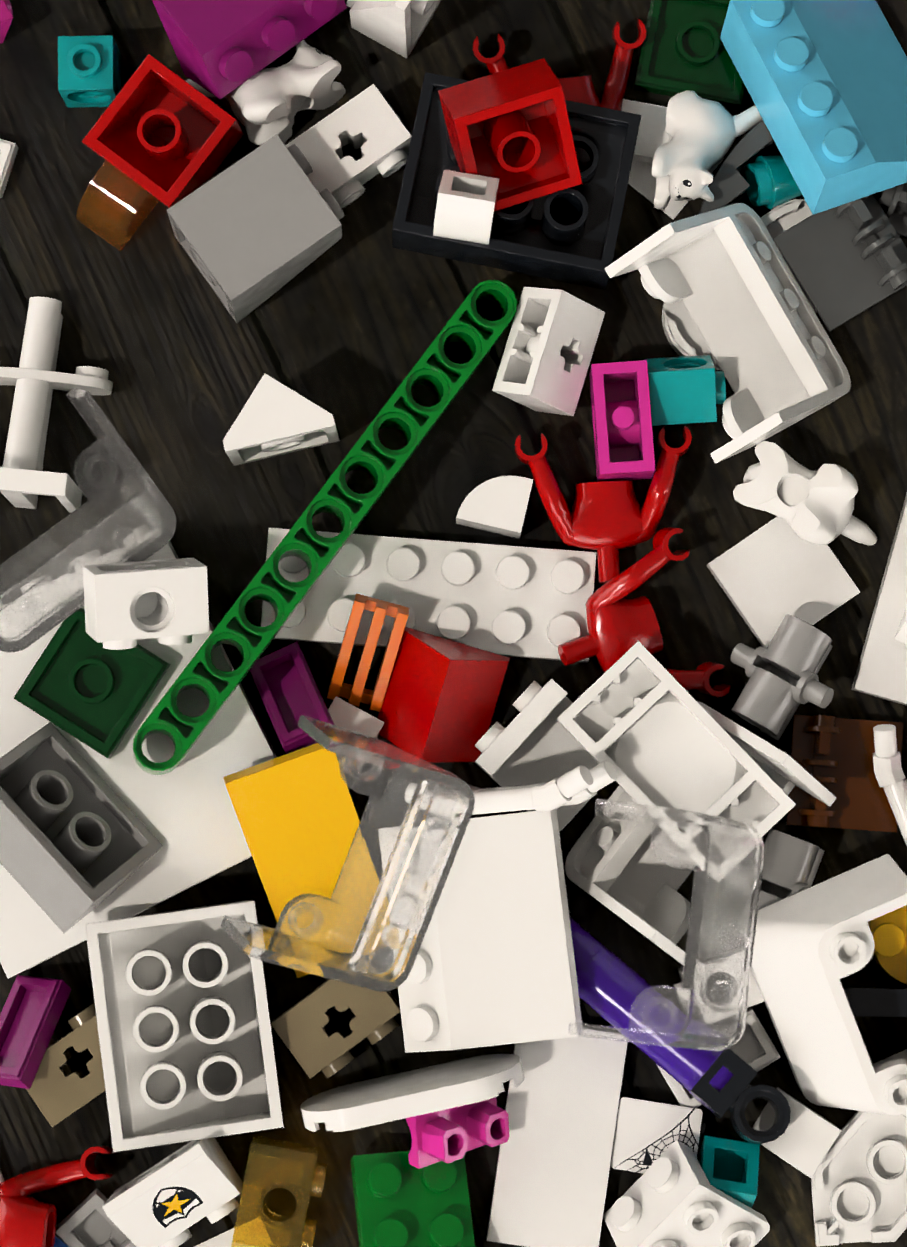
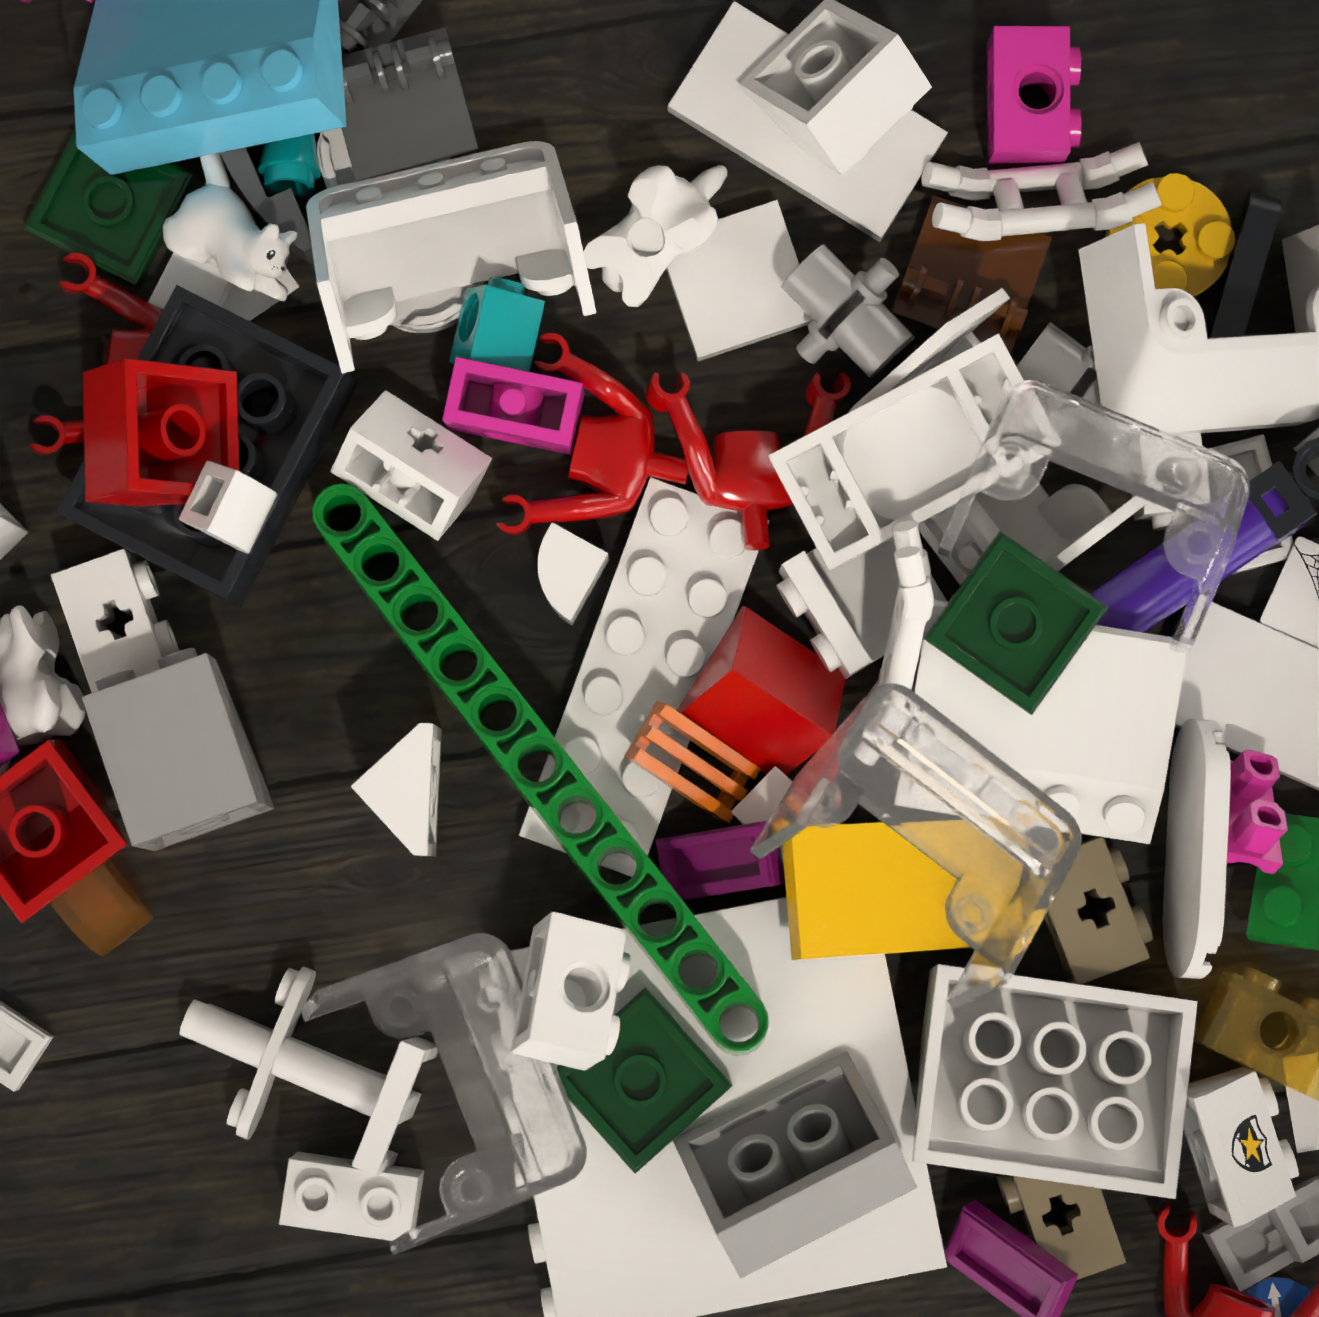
camera: 75 degrees left, 0 degrees up
none -> dark green tile [923,531,1109,715]

